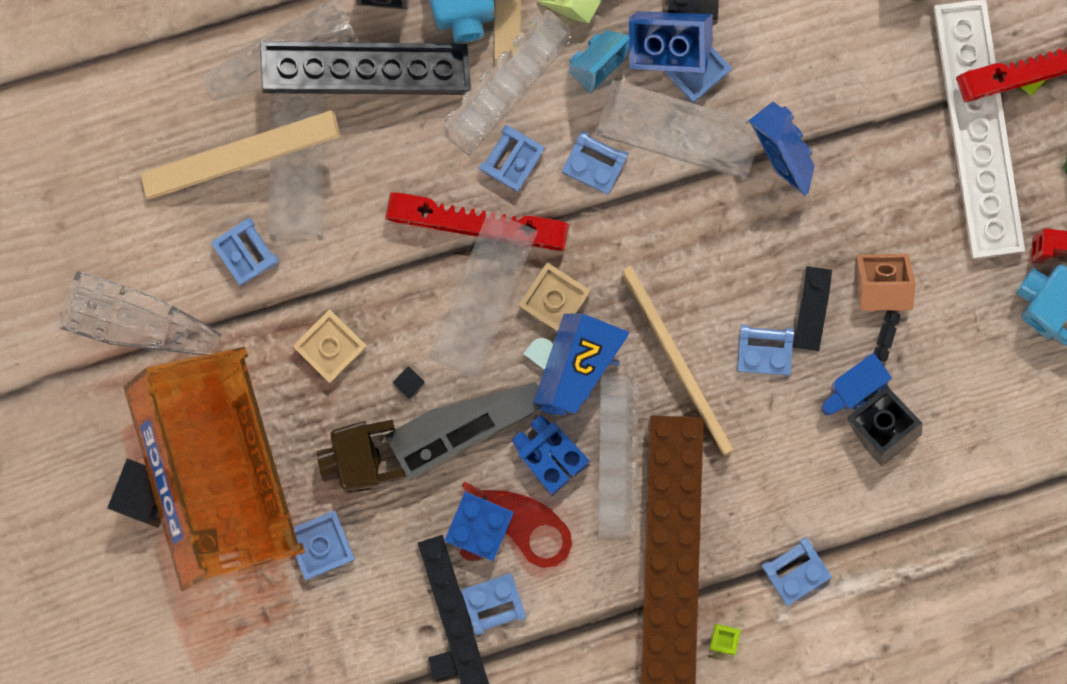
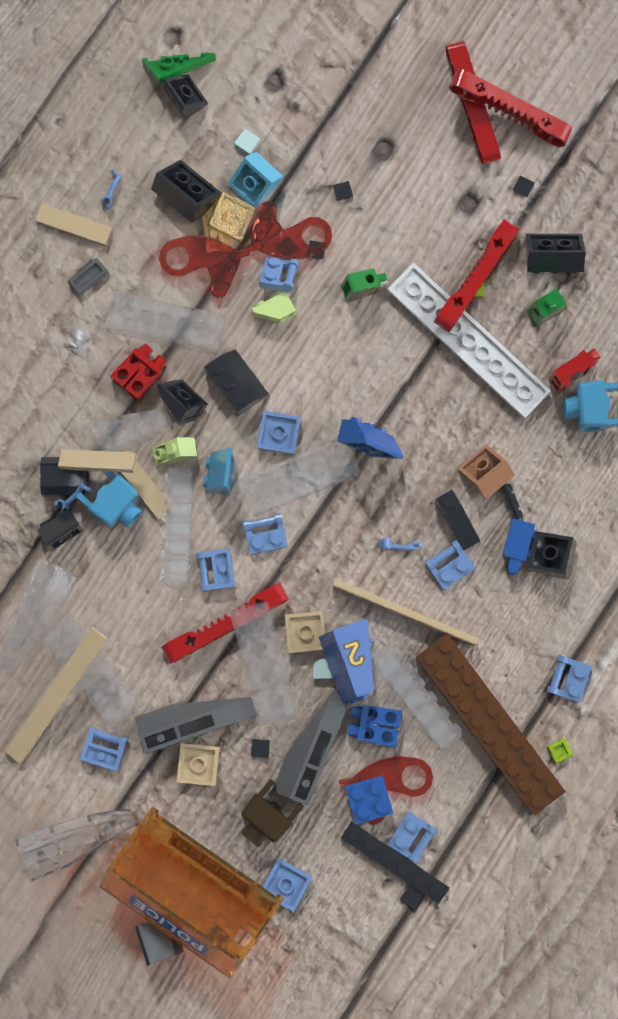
camera: 35 degrees left, 0 degrees up
plate [260,41,471,95] -> none
blue slope [629,11,713,73] -> none
none -> dark grey wedge [134,697,257,754]
none -> medium blue piece [379,538,422,551]

